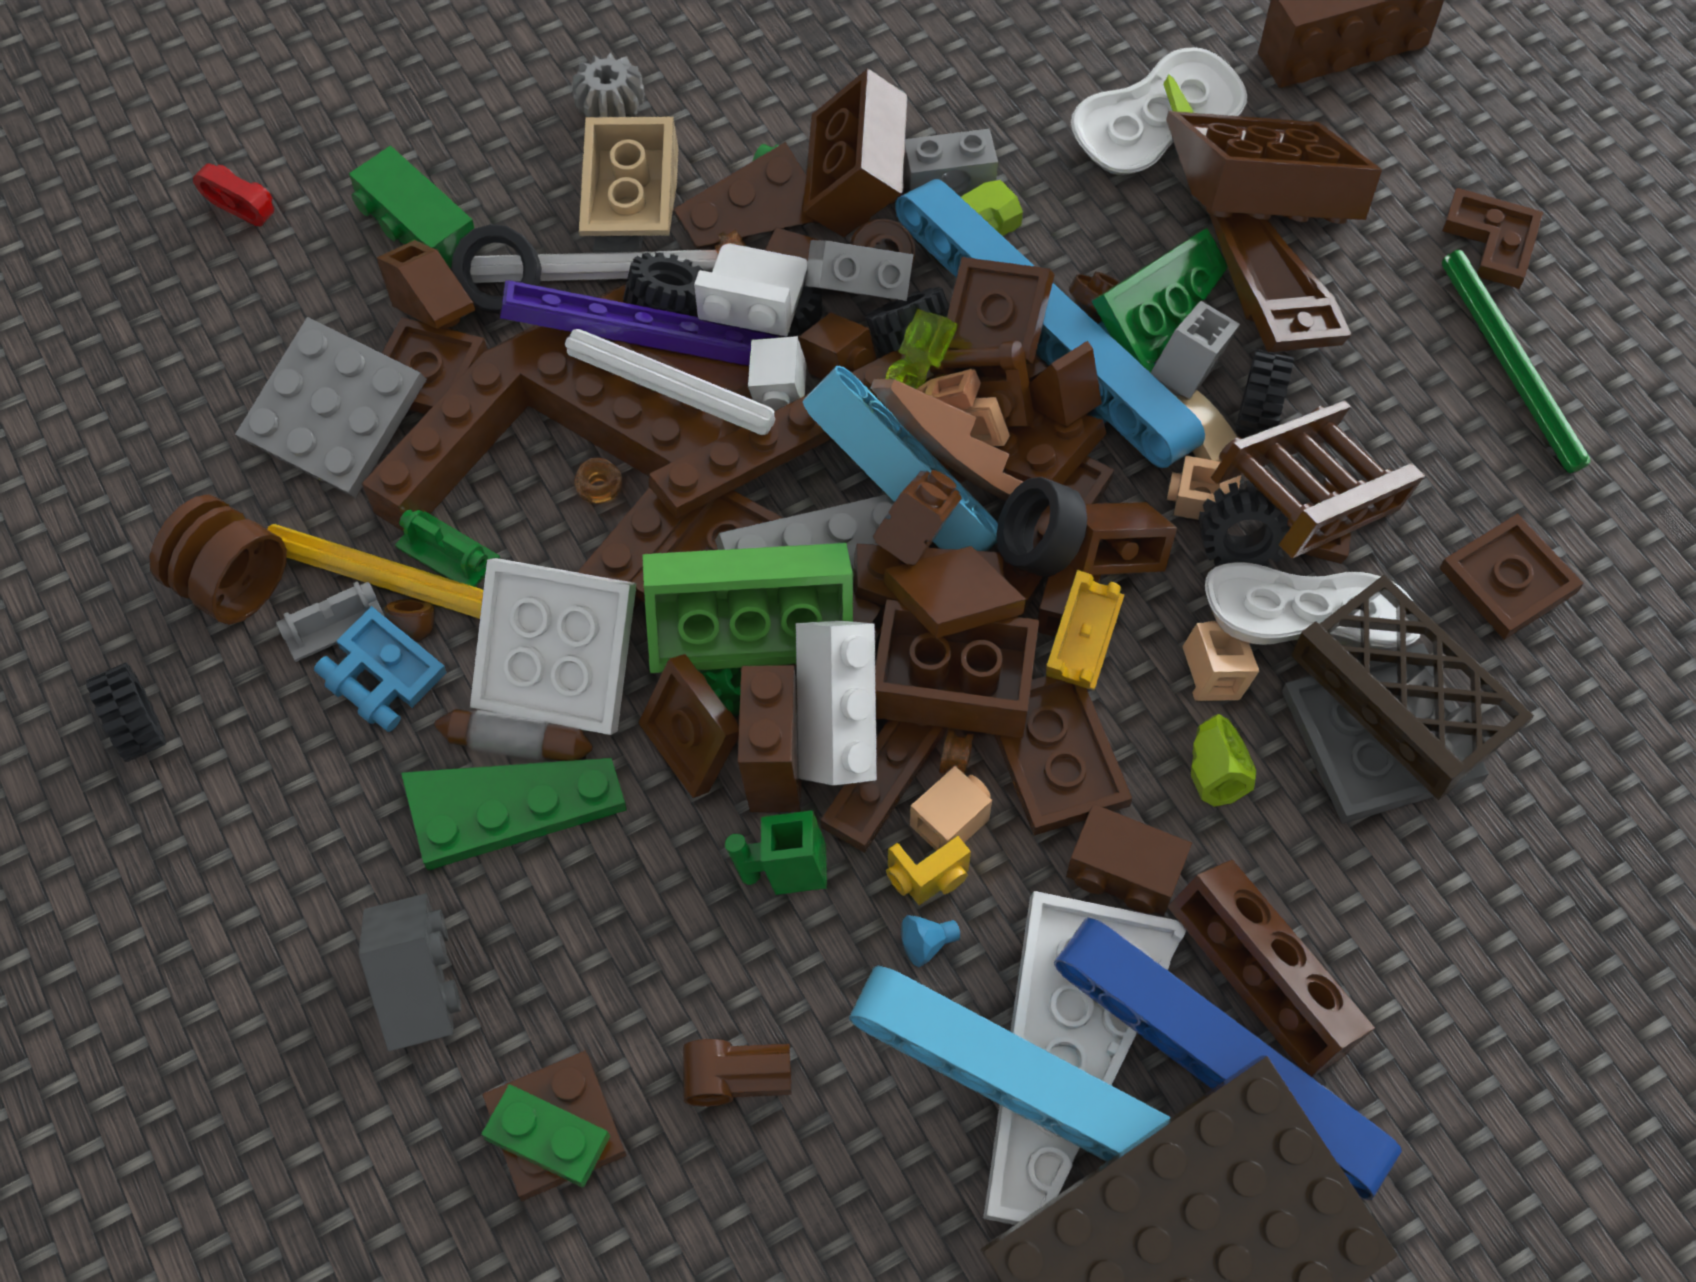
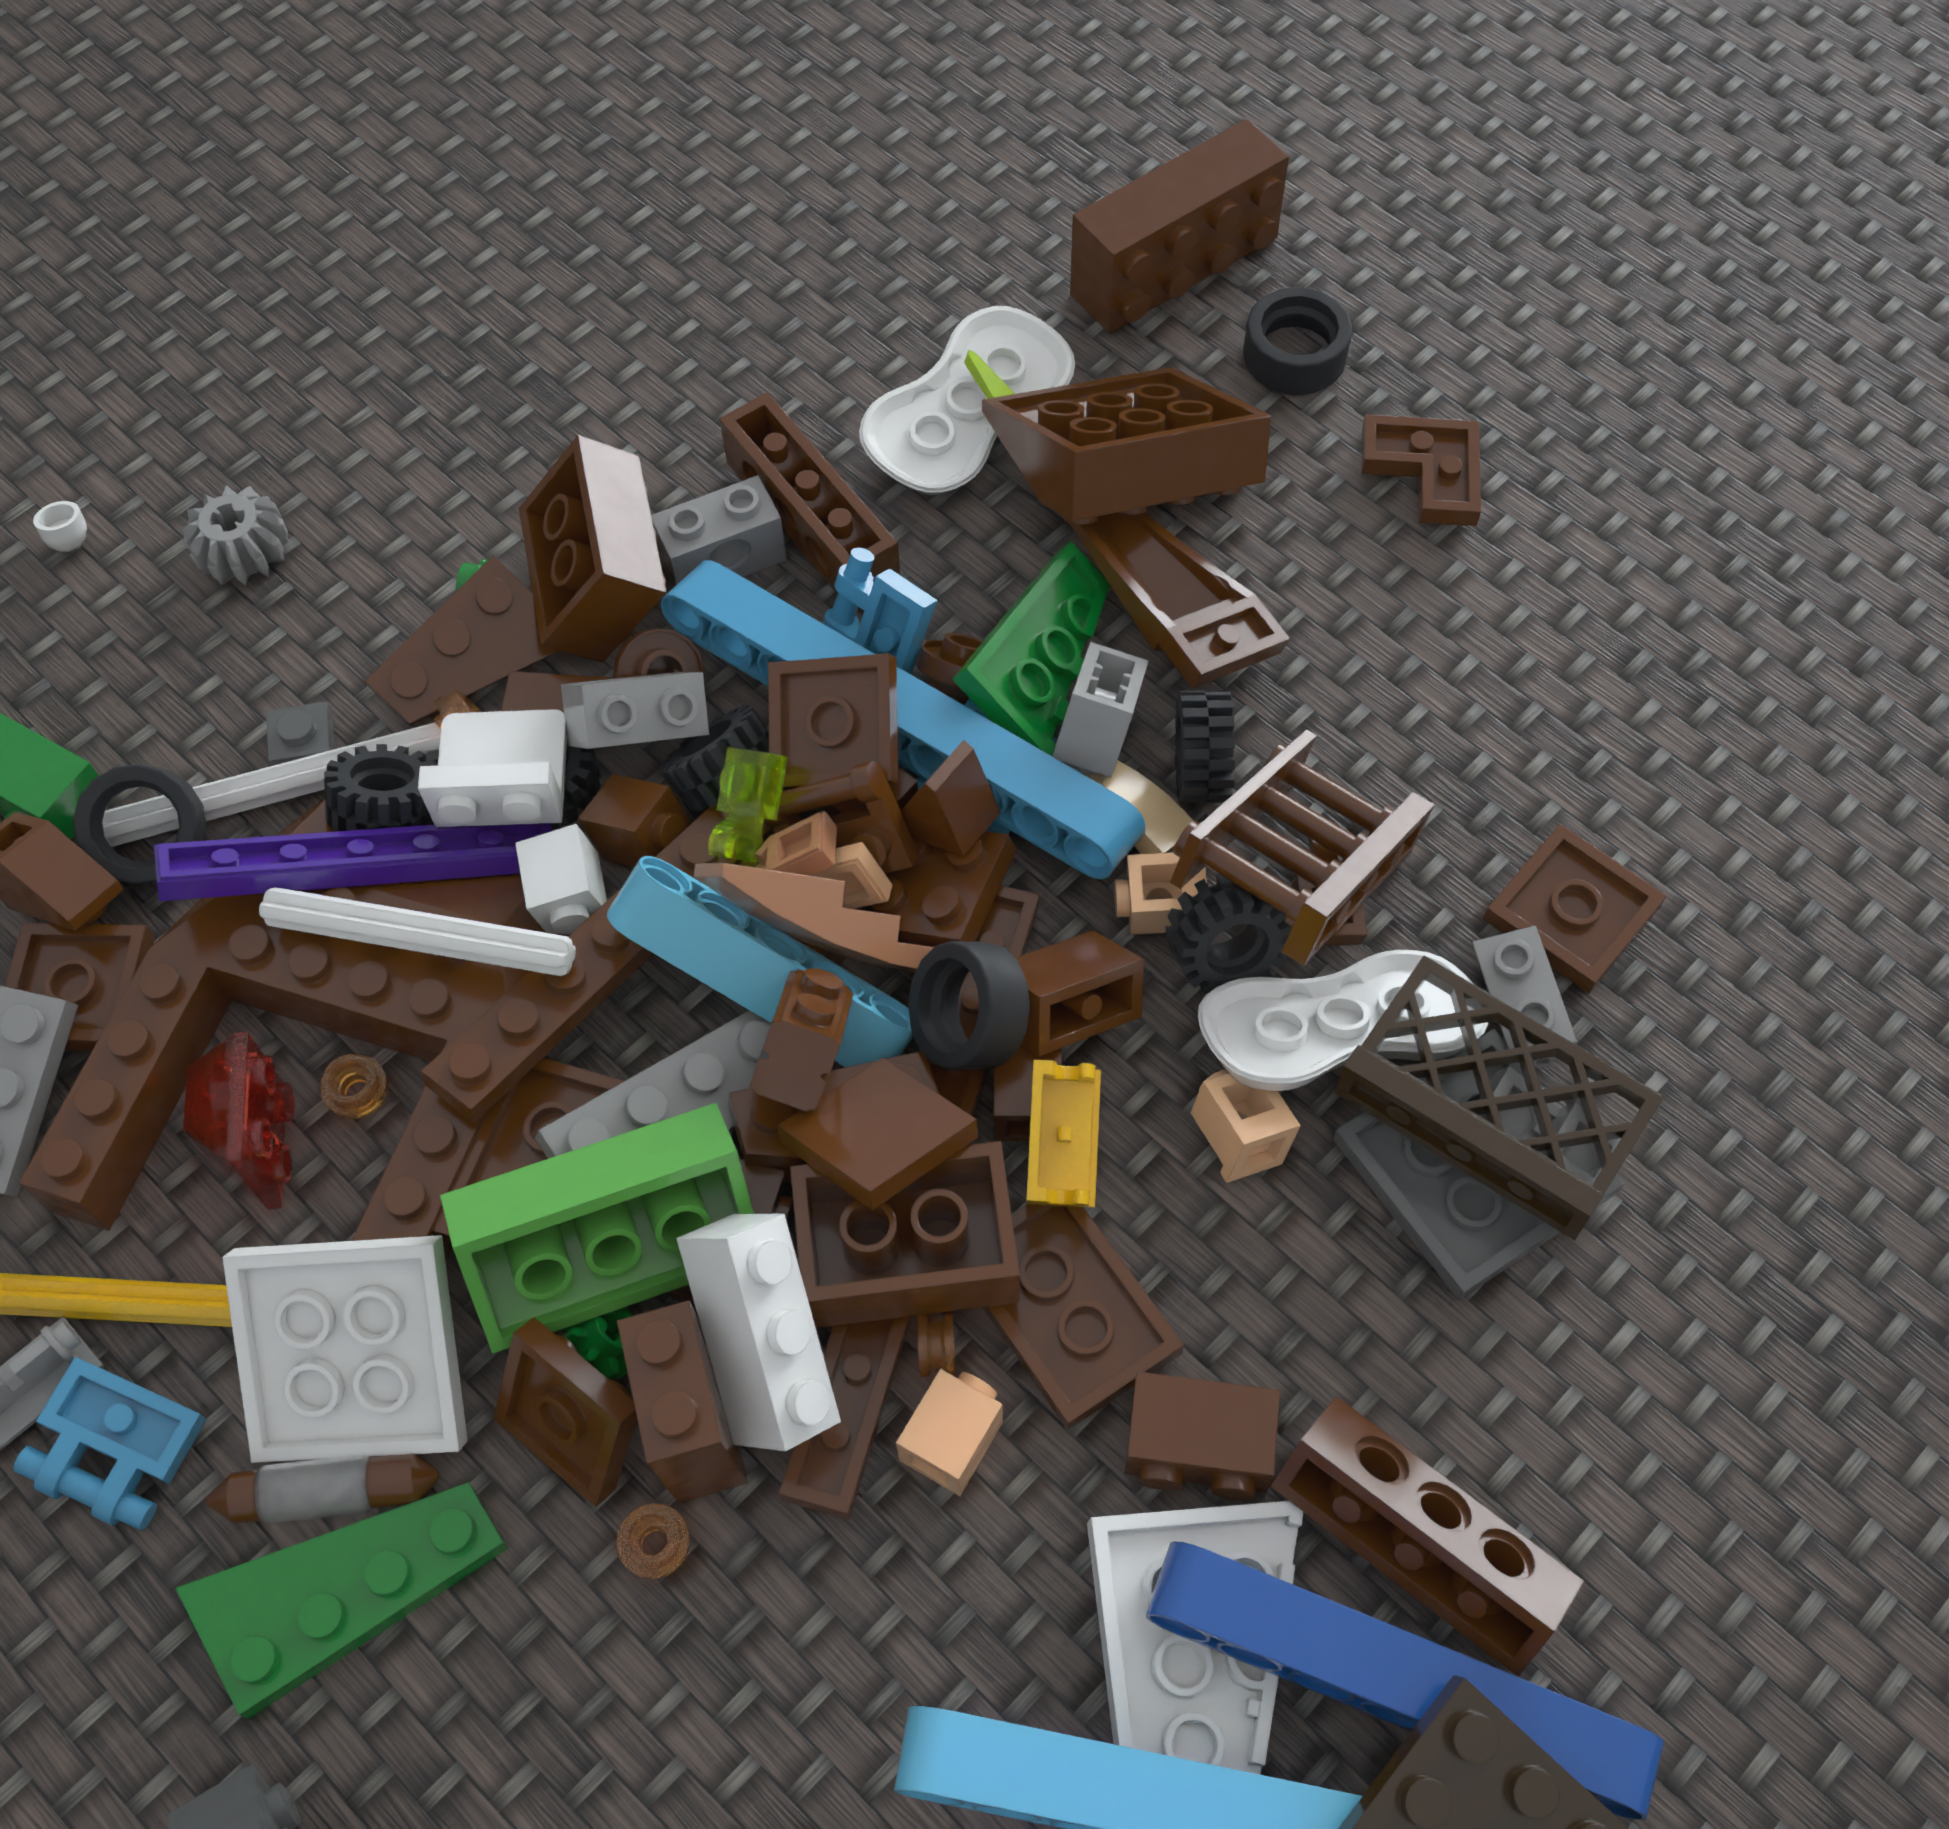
camera: 15 degrees left, 0 degrees up
reddish brown piece [384,599,434,642] -> none
green hinge [395,510,500,587] -> none
tan slope [579,117,678,236] -> none
green brick [725,810,827,895] -> none
yellow bracket [886,836,971,905] -> none
dark azure rock [901,915,960,967] -> none
lime rock [961,180,1023,236] -> none
lime rock [1191,714,1256,807] -> none
green axle [1441,250,1590,474] -> none
none -> white hinge [33,501,87,552]
none -> clear red slope [183,1032,295,1210]
none -> clear orange plate [616,1503,690,1579]
none -> reddish brown brick [719,392,900,610]
none -> dark azure plate [822,548,938,675]
none -> black tyre [1243,287,1353,395]
none -> light grey hinge [1472,926,1577,1068]

